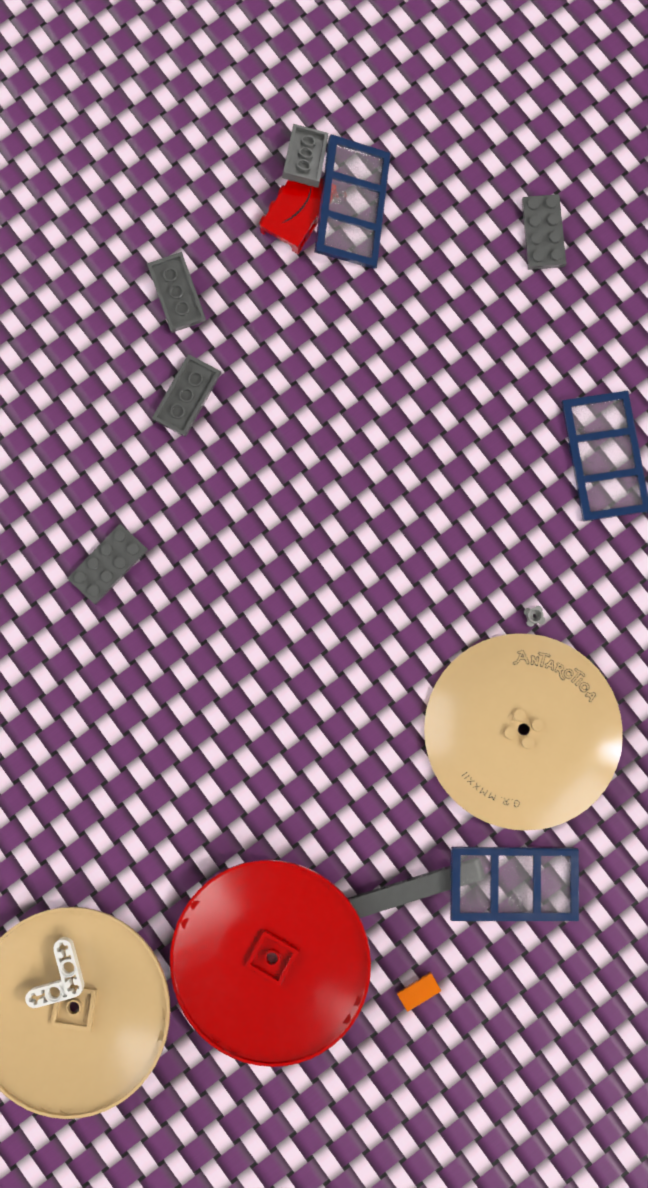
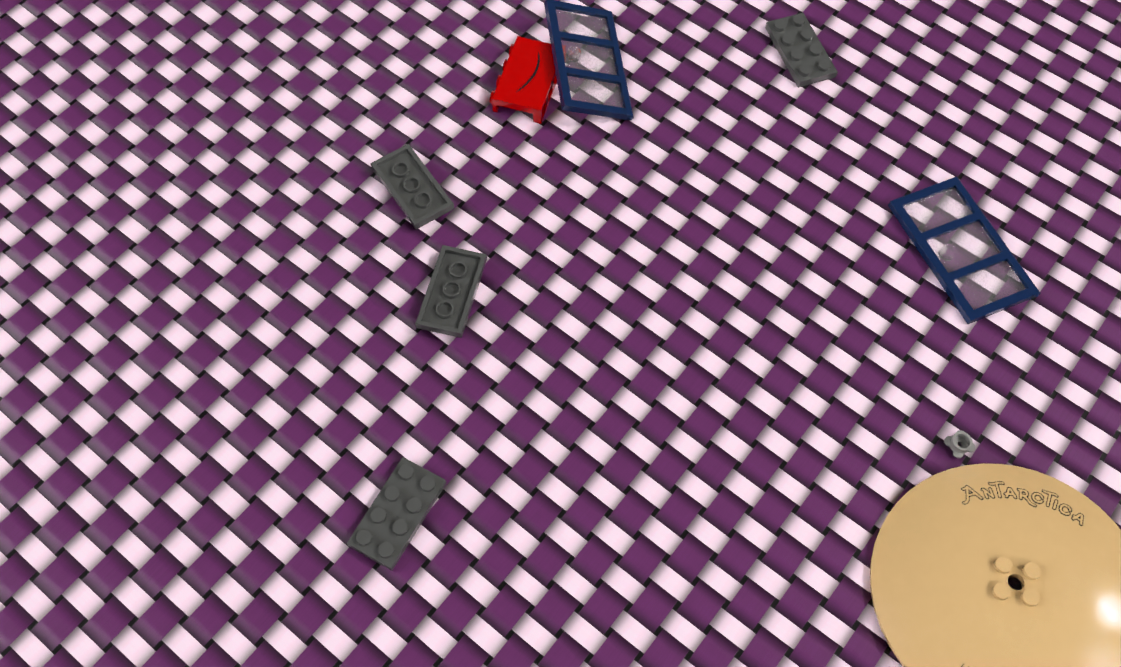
camera: 20 degrees left, 20 degrees down
dark grey plate [282,124,329,187] -> none

